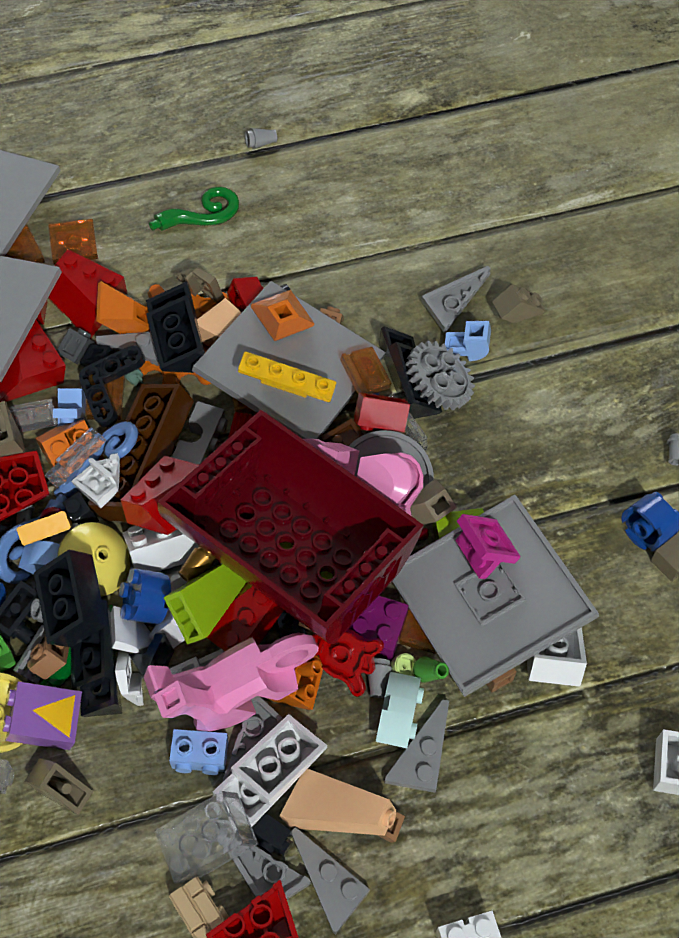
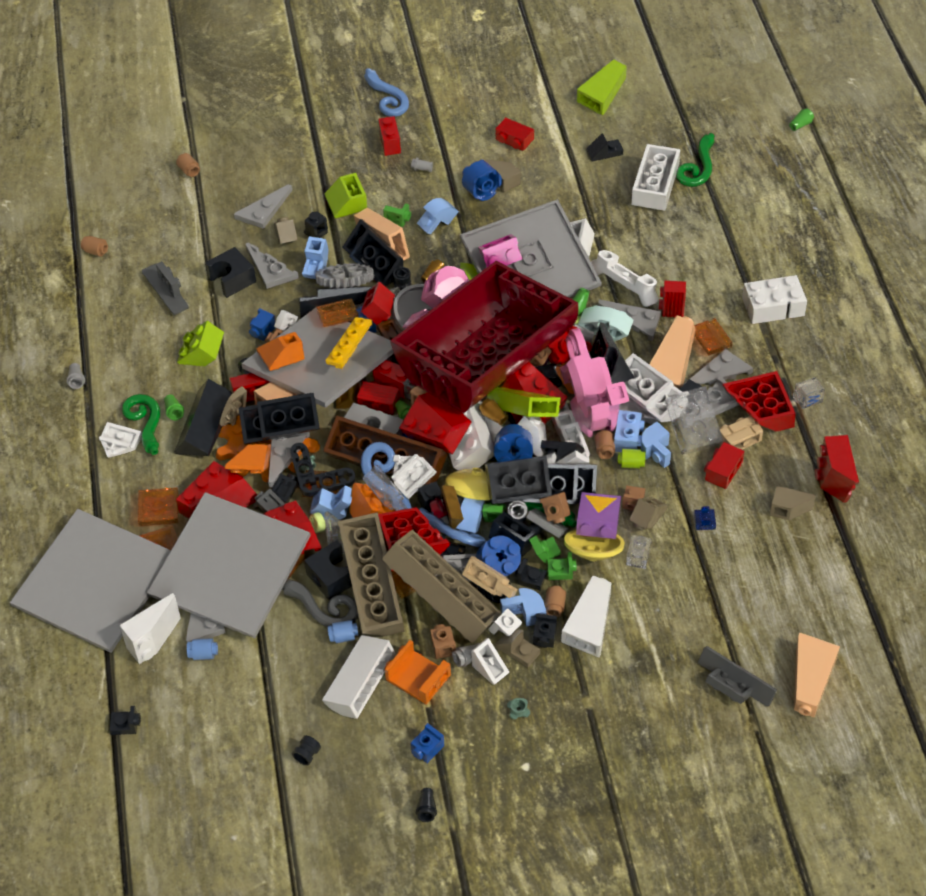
camera: 80 degrees left, 10 degrees down
none -> medium nougat brick [81,236,108,256]
none -> white slope [99,422,142,458]
none -> dark grey bracket [142,261,189,315]
none -> bright green cone [164,395,184,421]
none -> black slope [174,378,232,456]
none -> medium nougat brick [176,153,200,177]
none -> lime slope [177,320,224,367]
none -> black piece [205,247,256,298]
none -> light grey wing [234,184,293,229]
none -> blue brick [249,308,276,341]
none -> white bracket [274,310,298,331]
none -> black brick [304,211,328,238]
none -> yellowish green tile [309,512,326,533]
none -> lime slope [325,173,367,218]
none -> black slope [342,219,403,287]
none -> light nougat slope [354,208,410,261]
none -> bright green bracket [383,203,411,227]
none -> black wheel [393,267,412,292]
none -> light blue brick [417,198,459,235]
none -> pearl gold cone [421,259,445,283]
none -> black slope [589,322,634,384]
none -> white plate [591,250,659,307]
none -> medium nougat brick [595,430,615,459]
none -> lime brick [617,449,645,469]
none -> medium nougat bracket [622,485,646,511]
none -> light blue brick [641,422,671,468]
none -> red brick [659,280,686,318]
none -> clear blue tile [694,506,716,530]
none -> clear orange plate [695,318,733,356]
none -> red brick [704,442,745,489]

